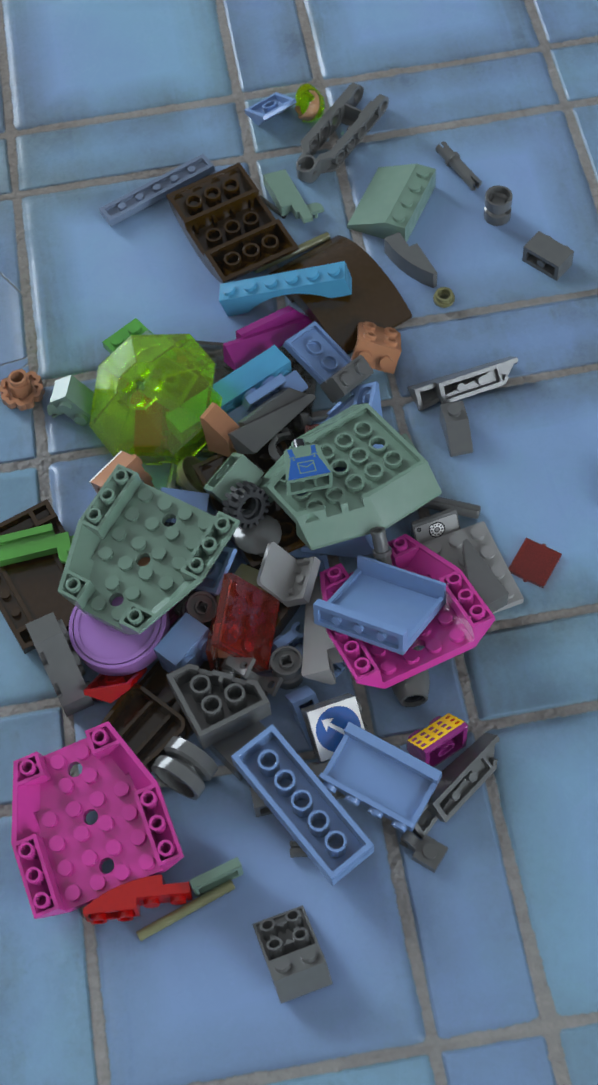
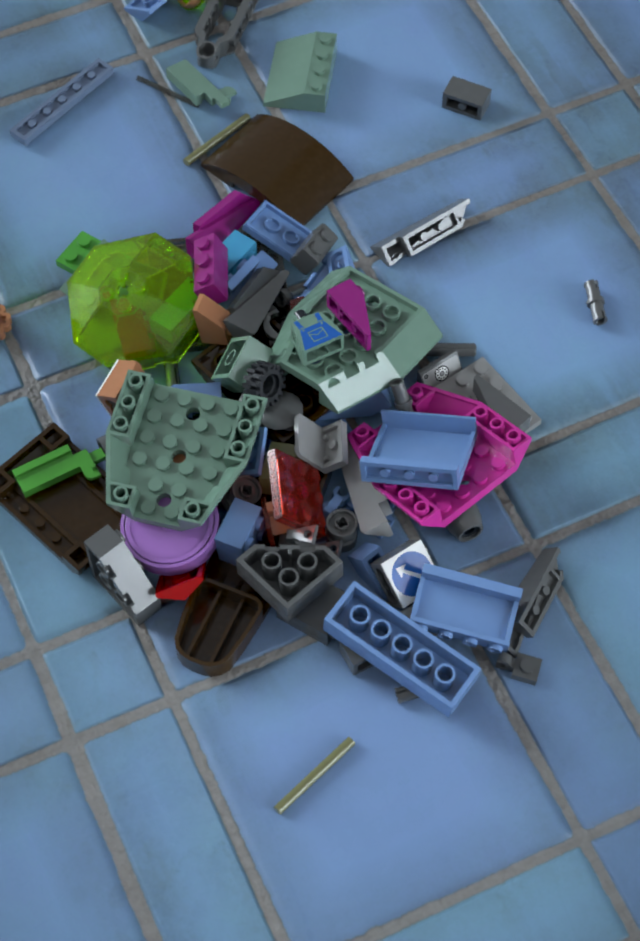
camera: 20 degrees left, 0 degrees up
dark pink wedge [11,721,184,919] -> none
sand green brick [47,375,102,426] -> none
red slope [83,874,193,924] -> none
dark grey wheel [151,736,218,800] -> none
dark brown slope [166,162,299,283] -> none
olive piece [176,456,205,493] -> none
sand green tile [189,857,244,897] -> none
dark azure arch [219,261,352,317] -> none
dark grey slope [252,905,333,1004] -> none
nougat bracket [351,321,401,374] -> none
dark grey slope [384,232,437,288] -> none
magenta slope [407,713,468,767] -> none
olive plate [433,287,455,308] -> none
dark grey pin [436,141,482,191] -> none
dark grey slope [440,400,473,457] -> none
dark grey wheel [484,185,513,226] -> none
clear red piece [508,538,562,588] -> none
none -> magenta brick [194,233,228,304]
none -> magenta slope [327,279,371,351]

